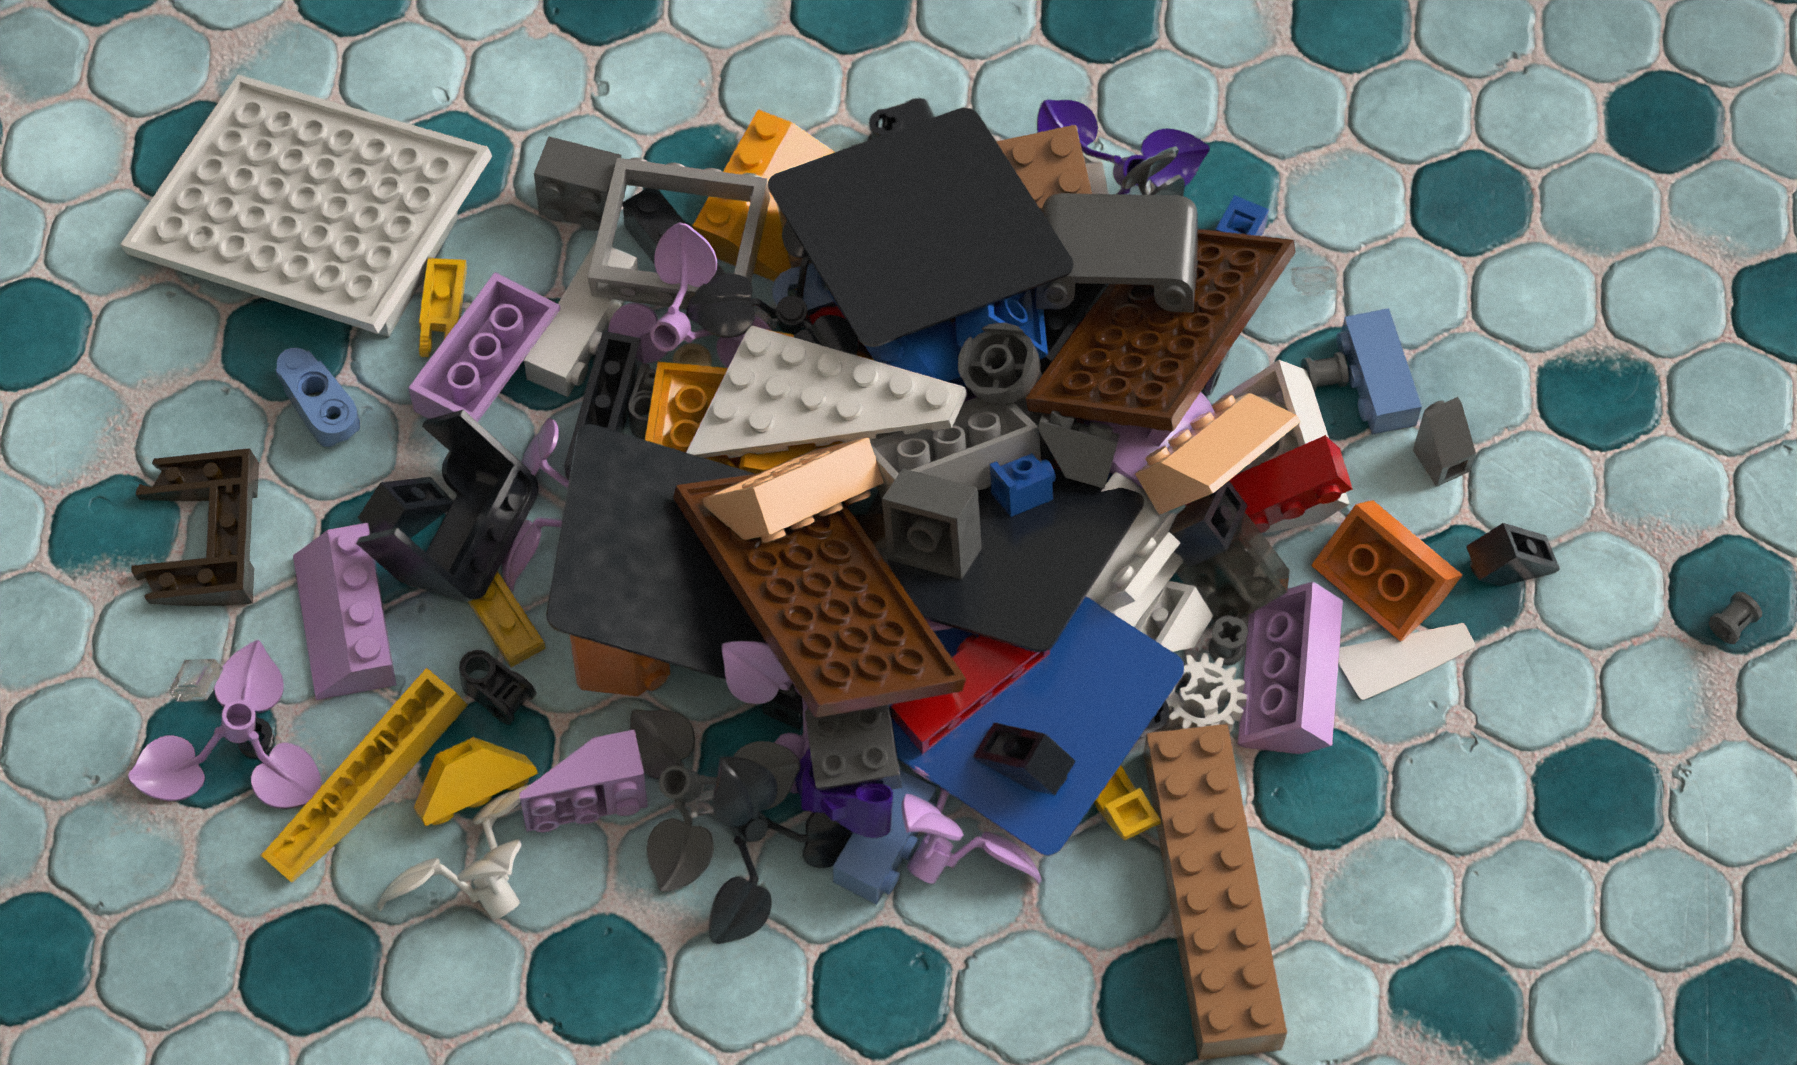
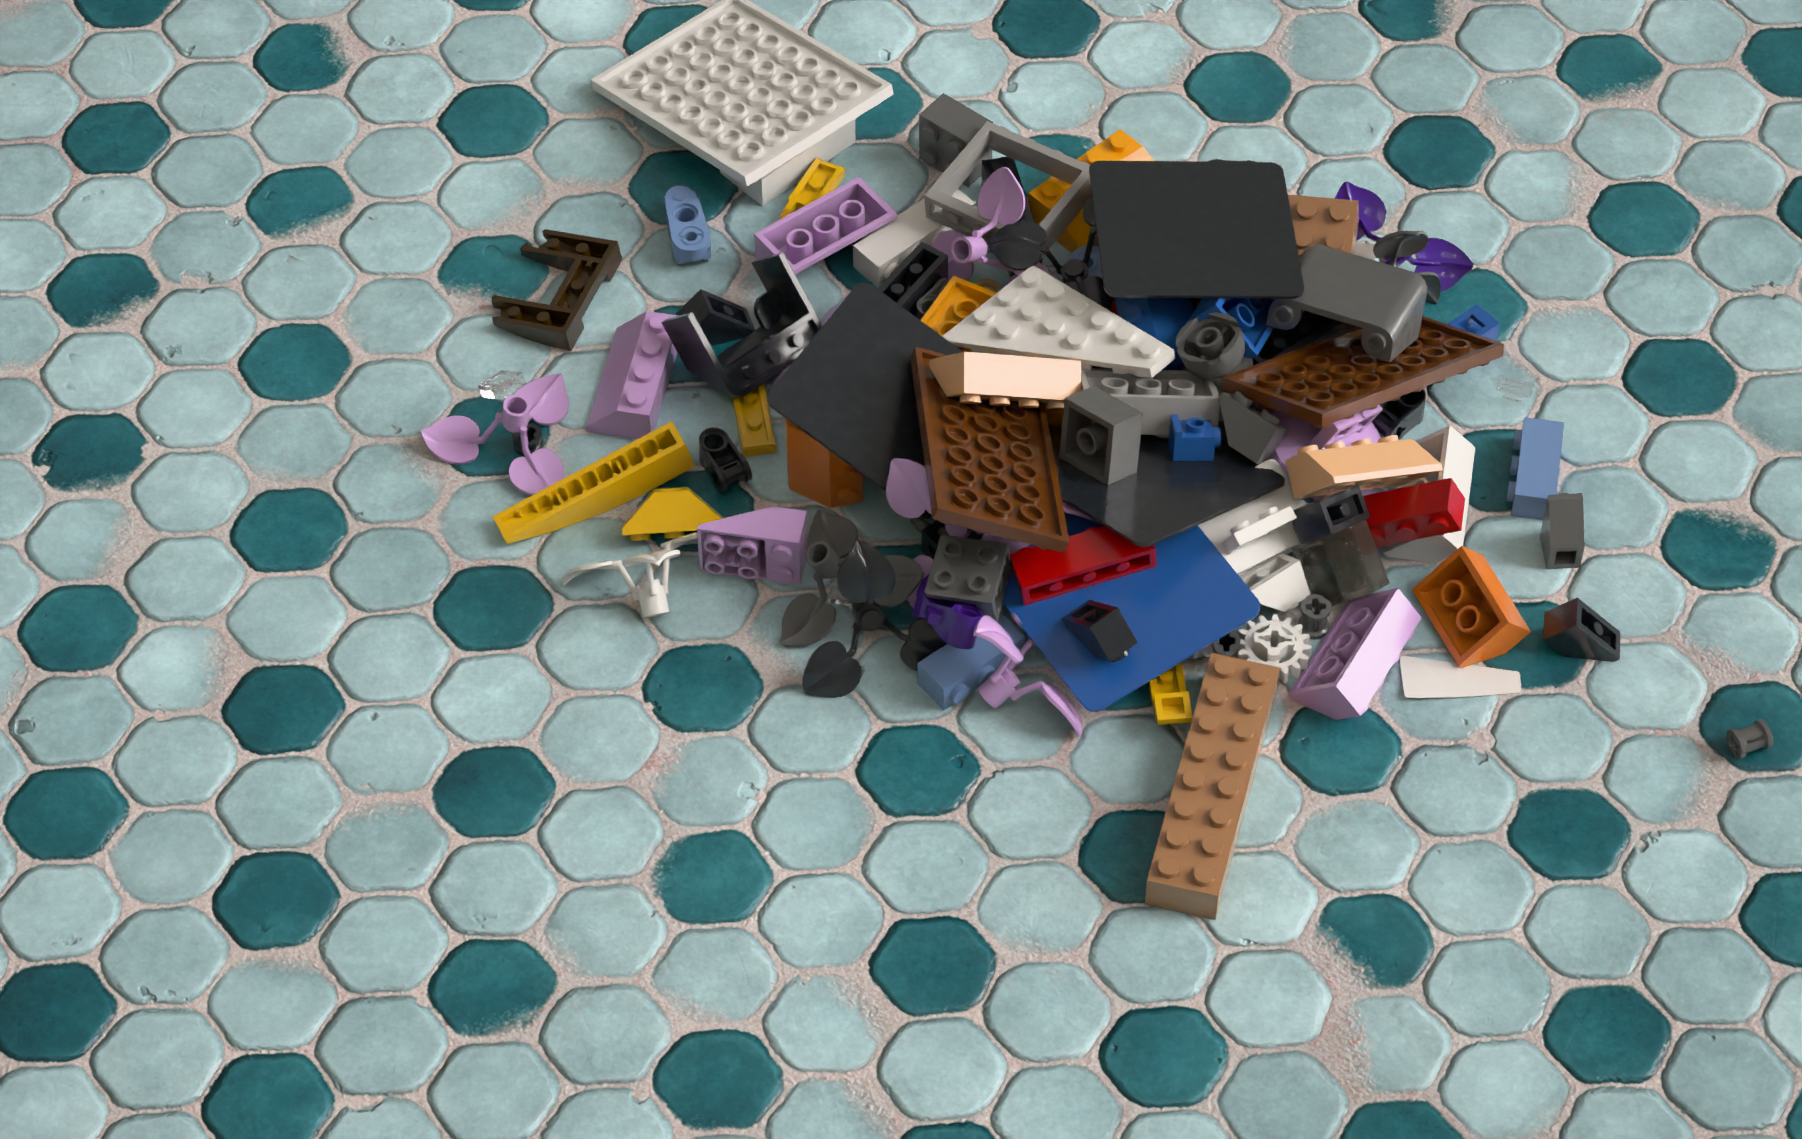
camera: 25 degrees right, 10 degrees down
dark grey bush [1301,352,1349,392] -> none

